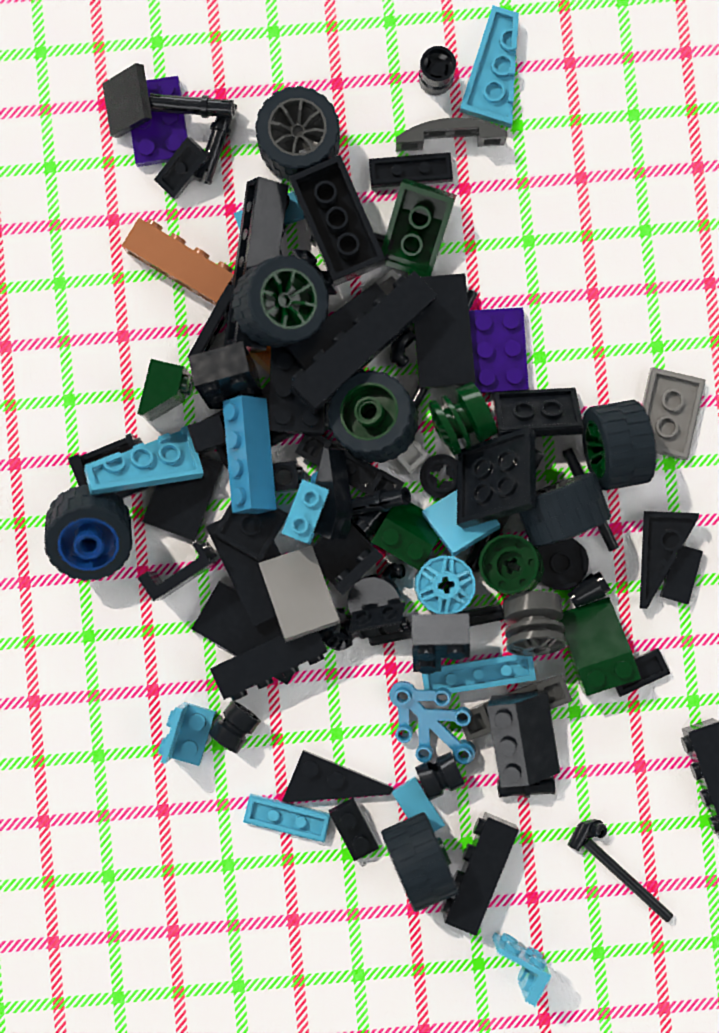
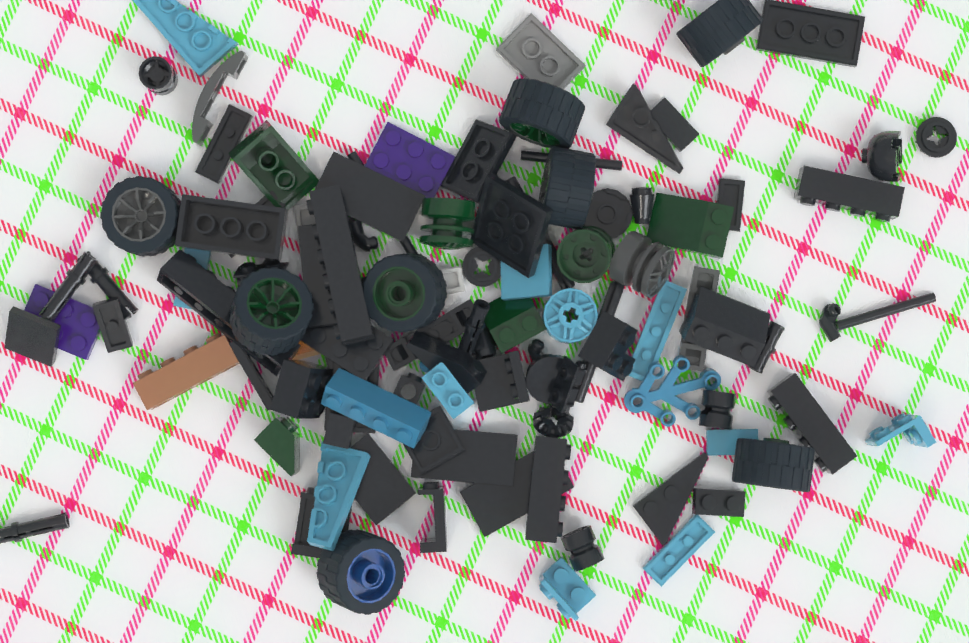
camera: 55 degrees left, 0 degrees up
light grey tile [259,545,340,642] -> none

